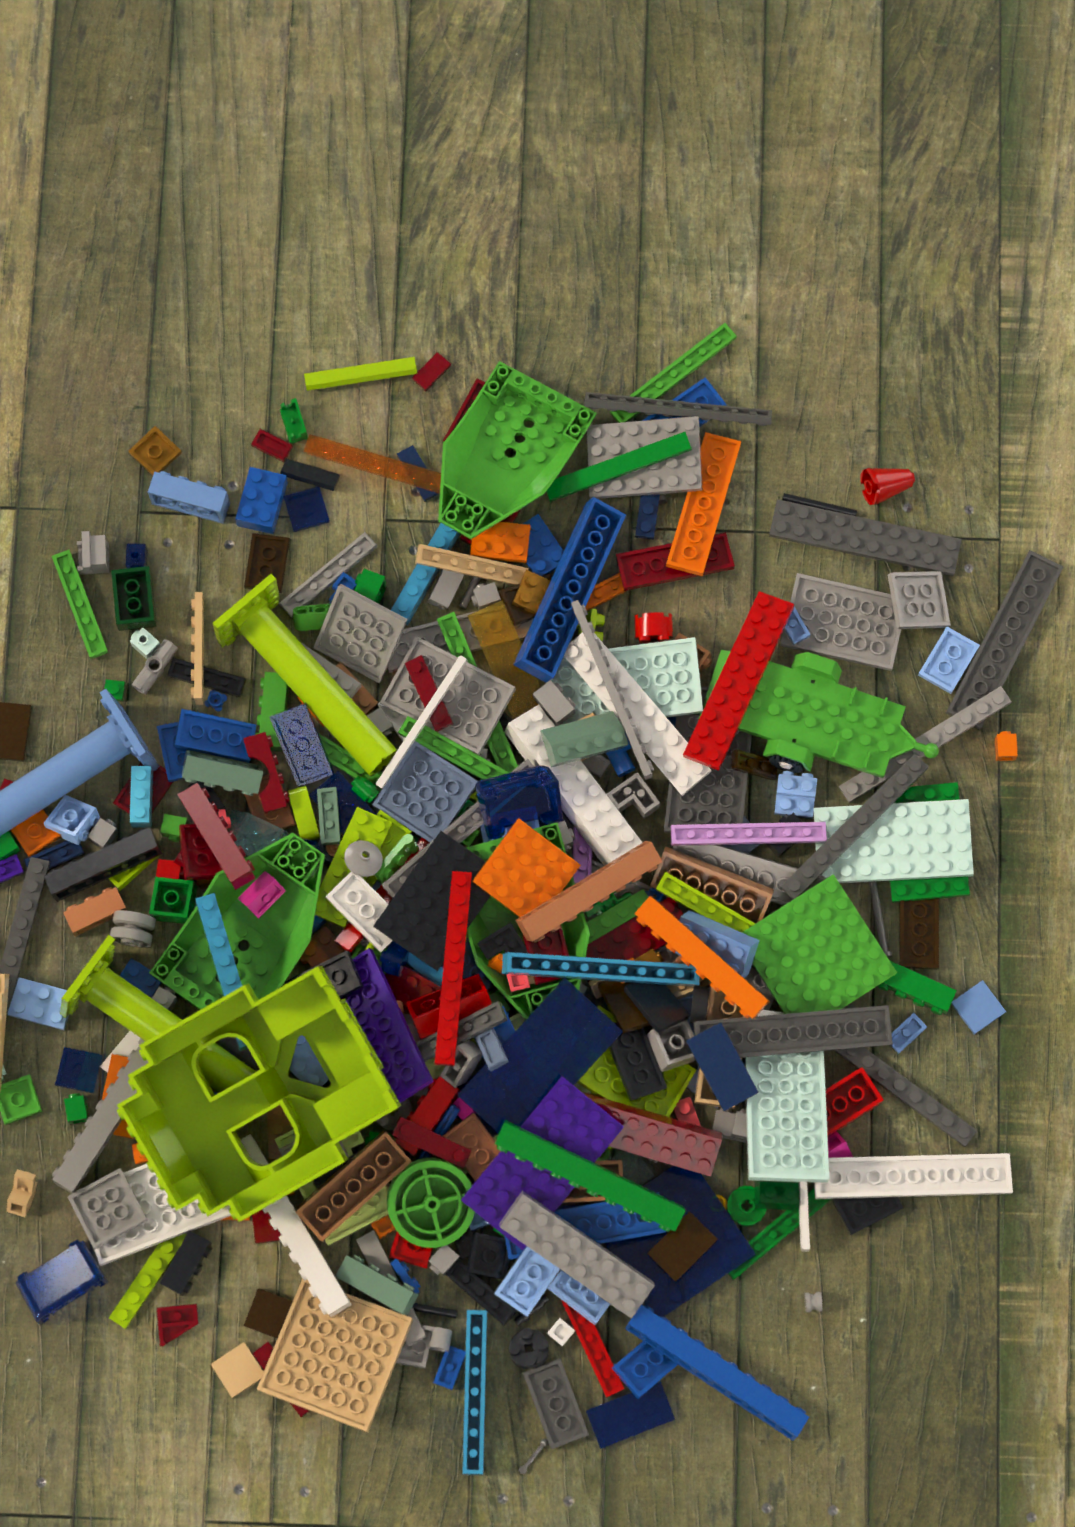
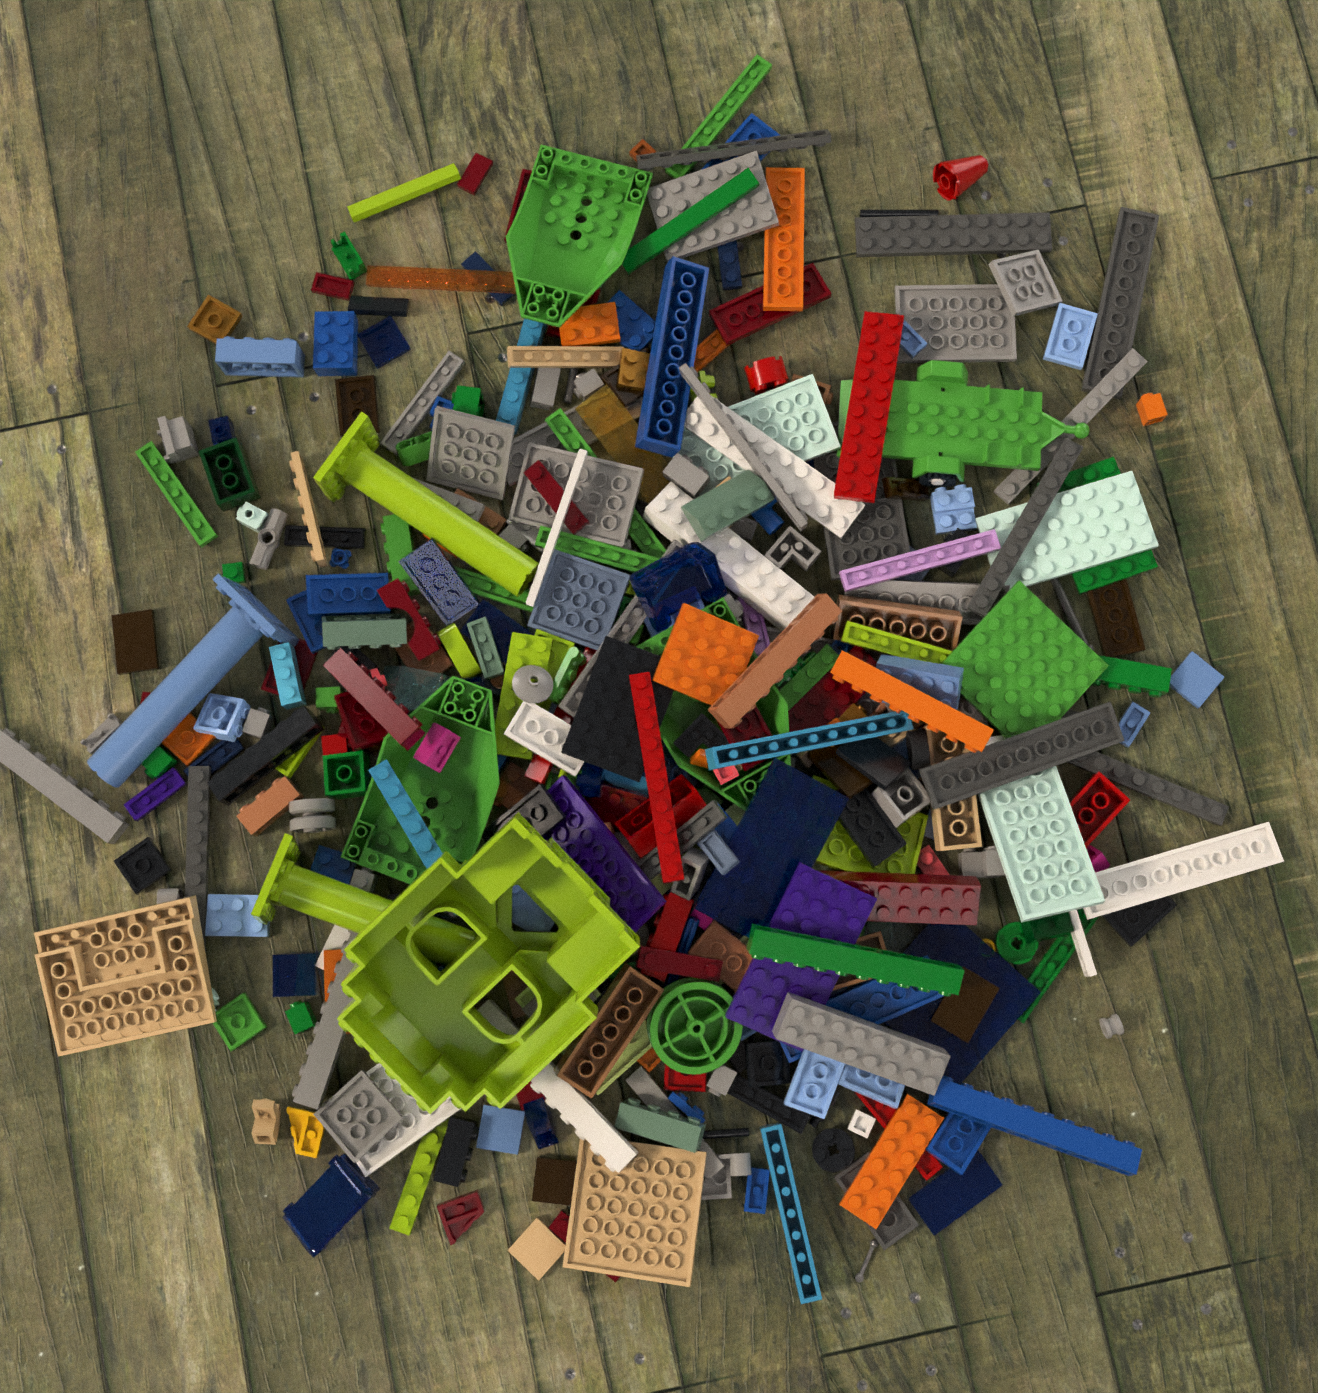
camera: 10 degrees left, 5 degrees up
green brick [351,775,380,803] -> none
dark blue tile [686,1022,759,1111] -> none
none -> yellow wing [286,1106,325,1158]
none -> medium blue tile [476,1104,526,1155]
none -> clear blue slope [523,1097,559,1149]
none -> dark orange plate [629,139,656,162]
none -> orange plate [839,1094,944,1229]

